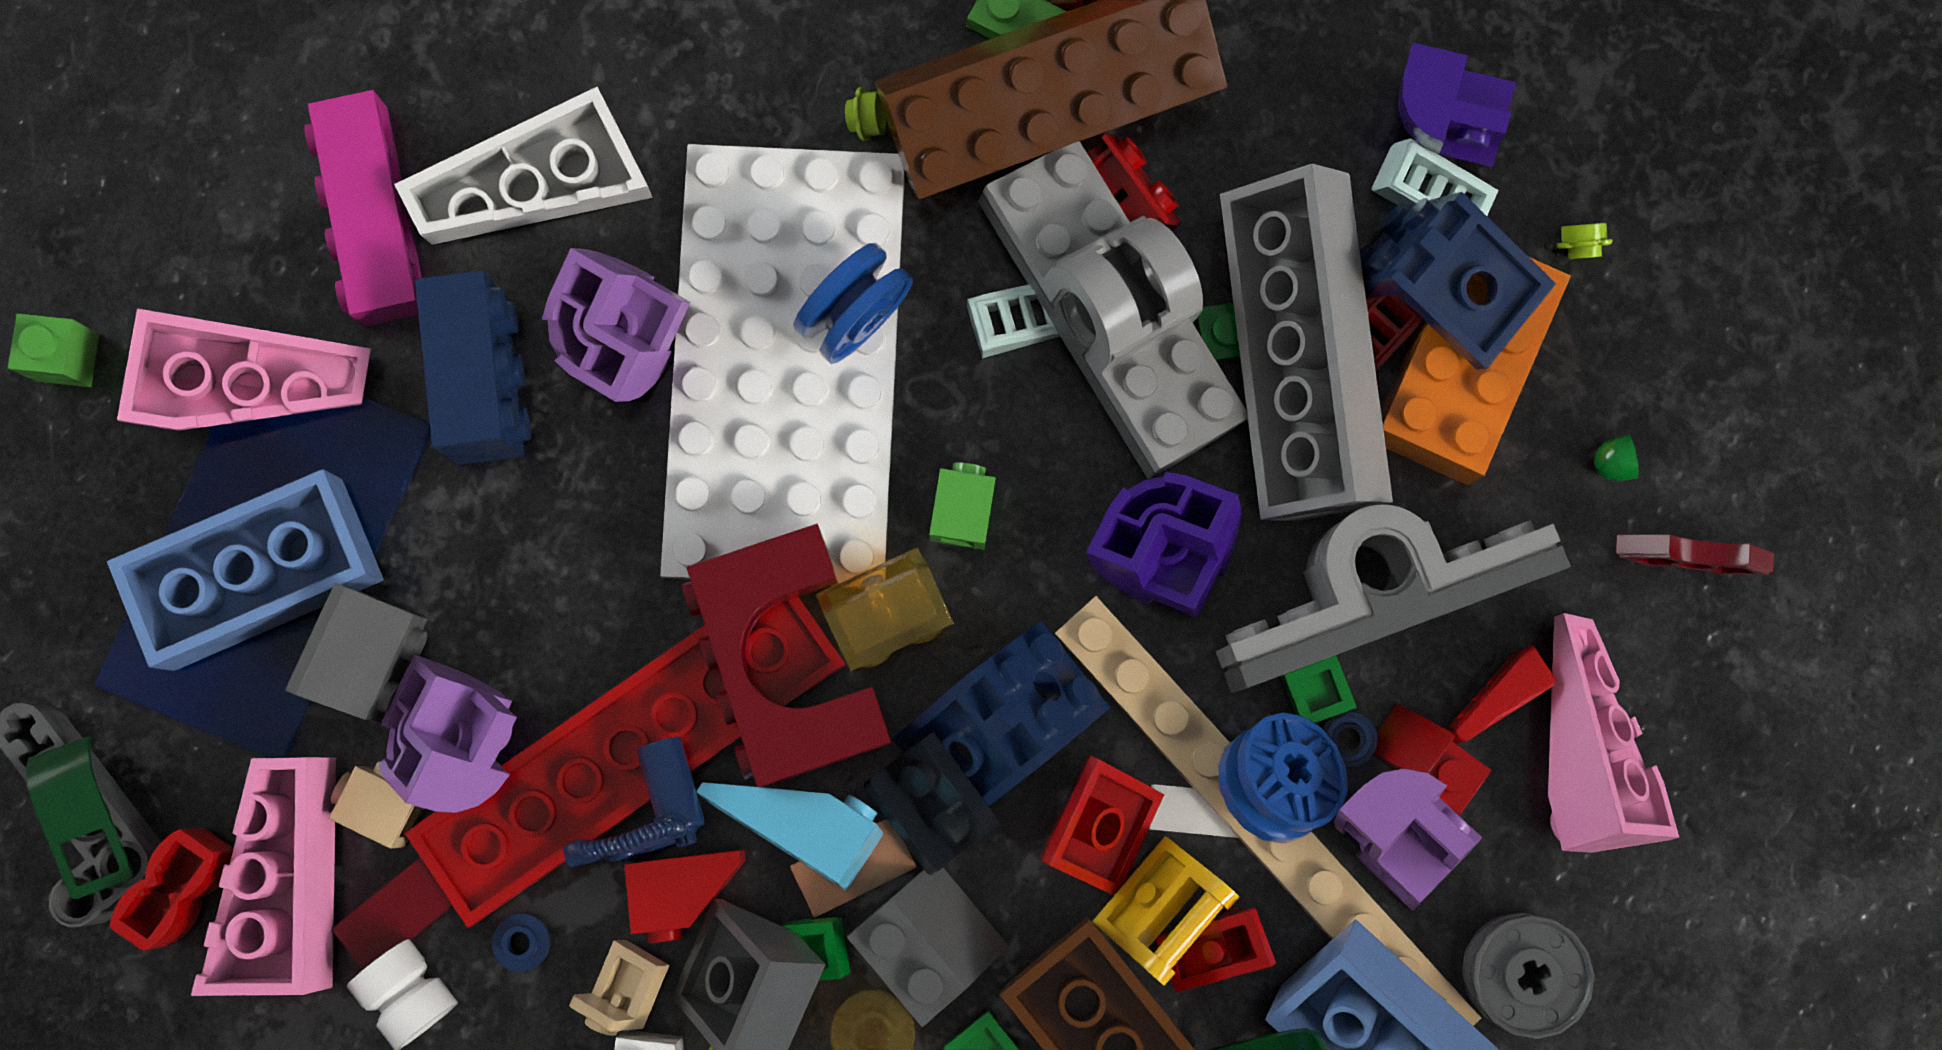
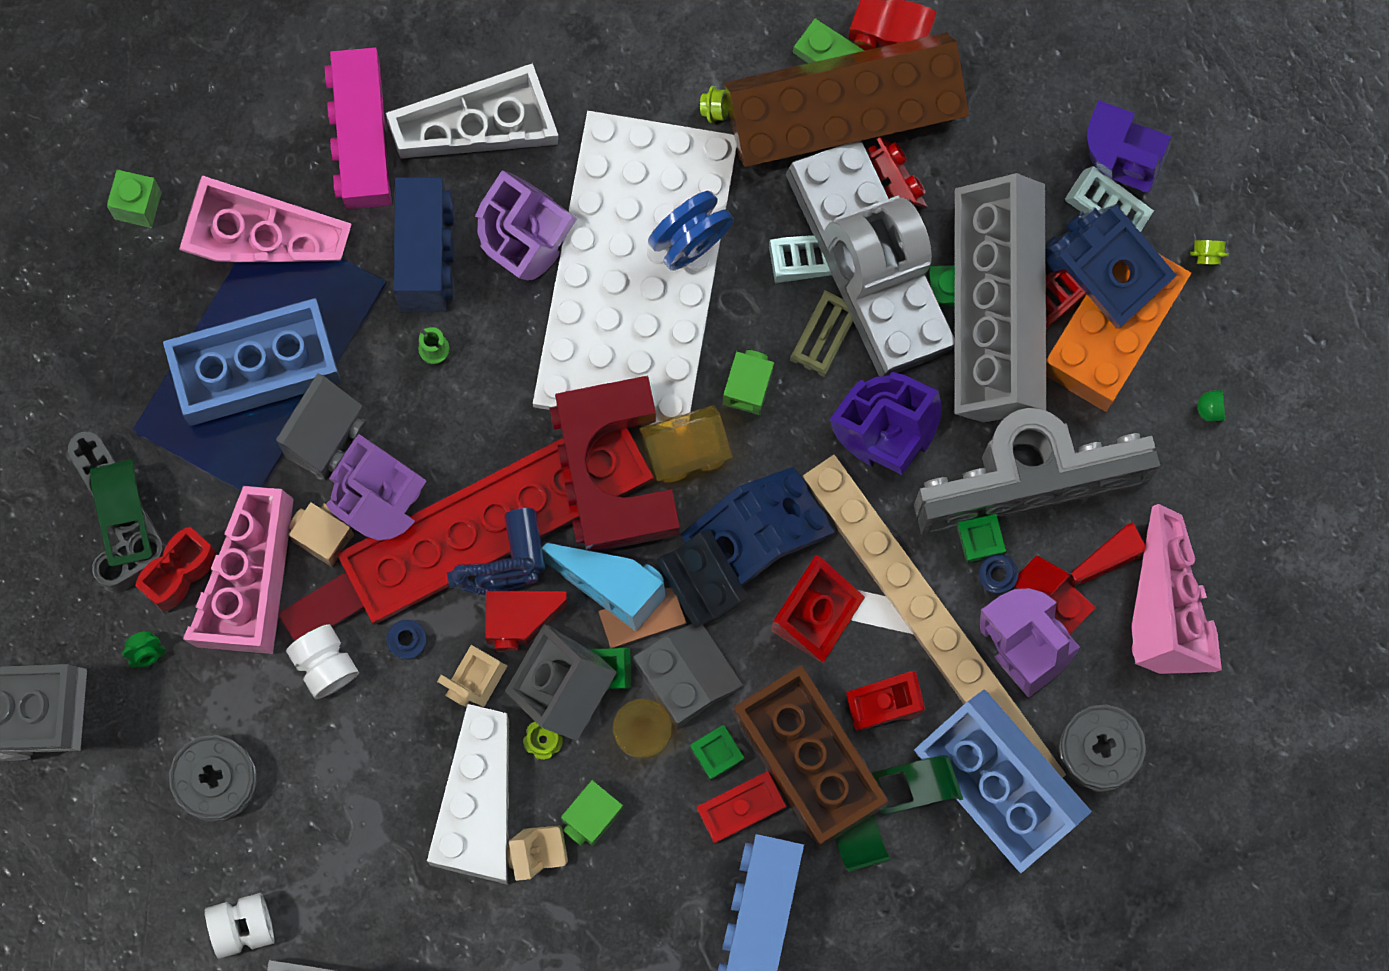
camera: 10 degrees right, 5 degrees down
yellow plate [1092,836,1239,986] -> none
blue wheel [1218,713,1348,844] -> none
dark red tile [1616,535,1774,575] -> none
none -> green plate [122,631,166,668]
none -> bright green pin [418,327,450,364]
none -> olive tile [790,290,853,377]

